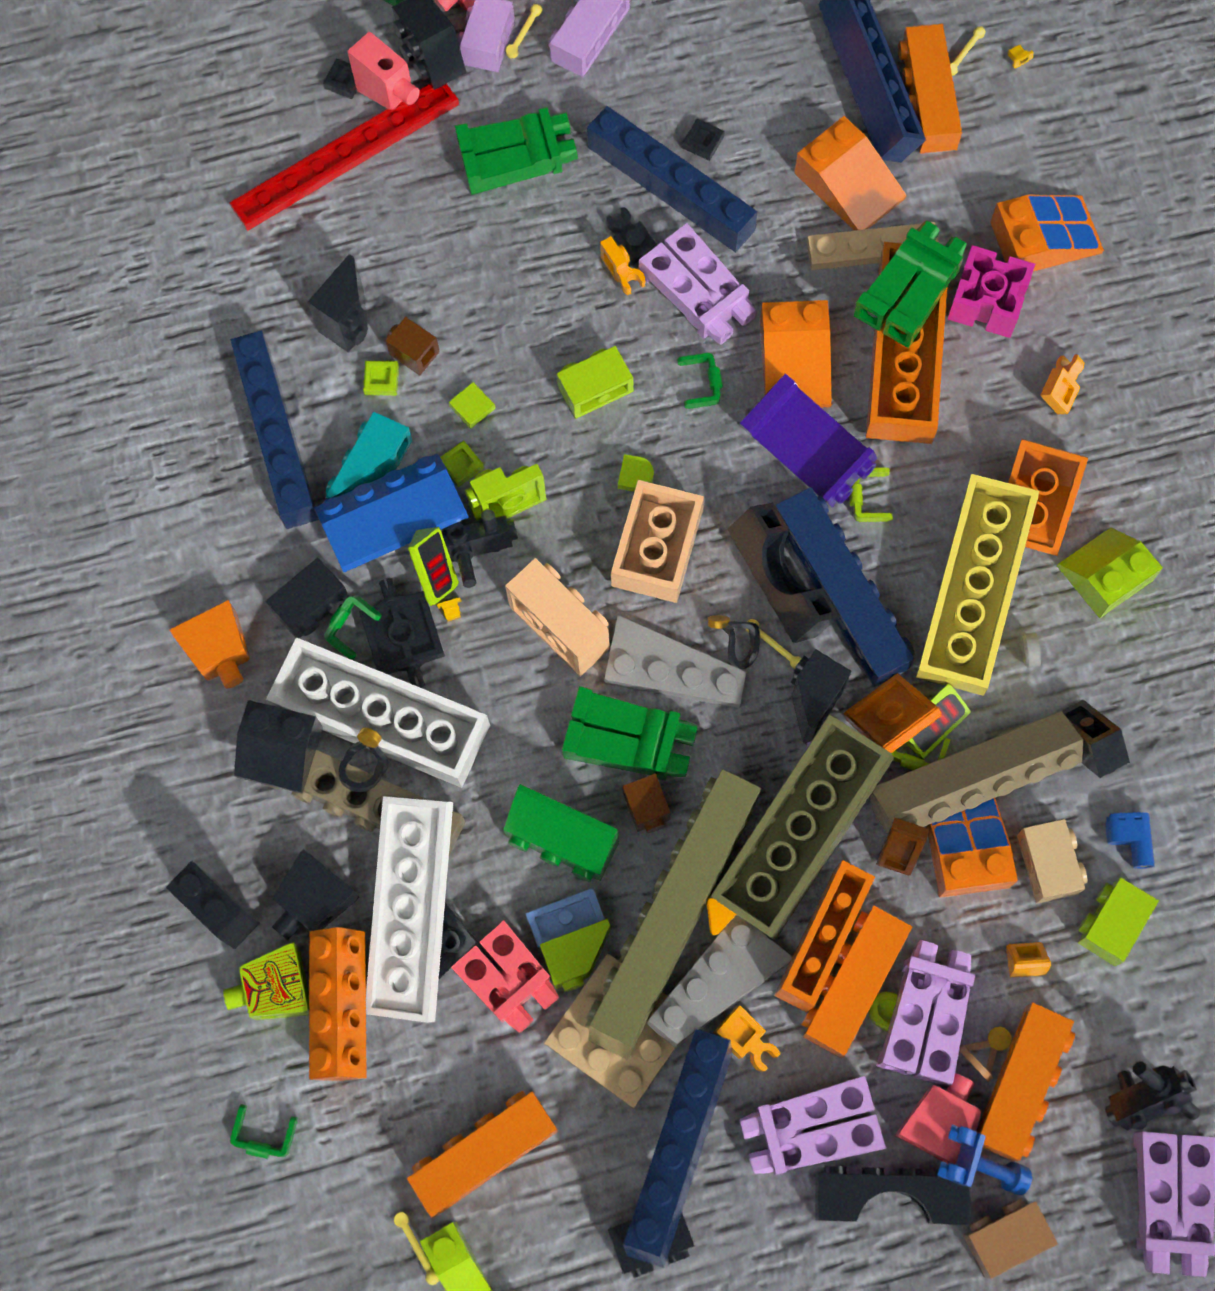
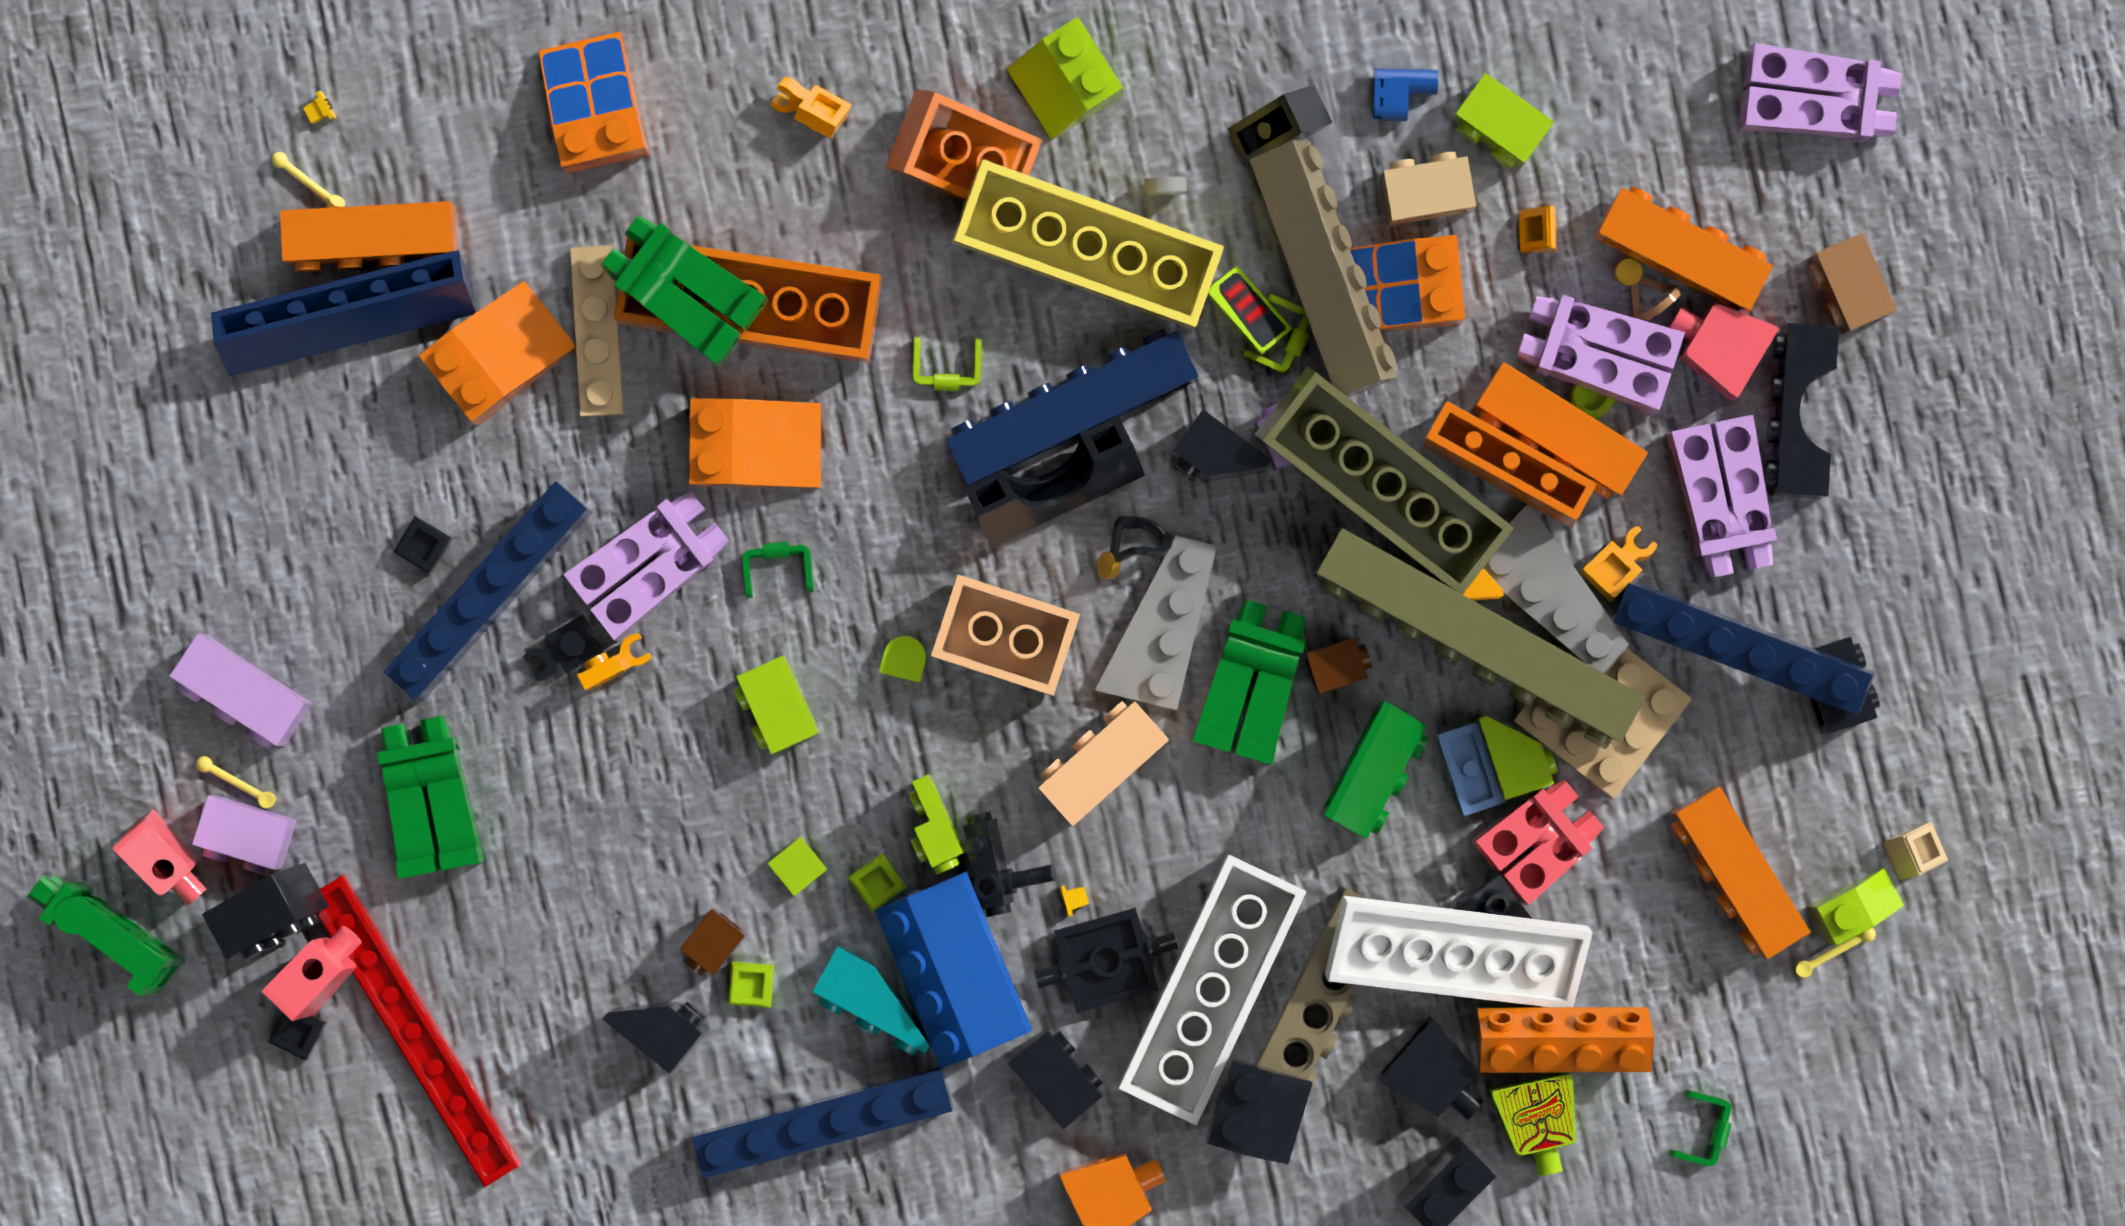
camera: 90 degrees left, 15 degrees up
green piece [324,596,382,660] -> none
black piece [338,727,388,792] -> none
slope [408,527,459,606] -> none
dark purple panel [740,373,877,507] -> none
light yellow hinge [746,619,801,669] -> none
orange tile [843,673,942,753] -> none
reddish brown tile [876,818,930,876] -> none
blue bar [937,1124,1032,1196] -> none
dark pink brick [947,245,1035,338] -> none
black piece [1105,1061,1200,1131] -> none

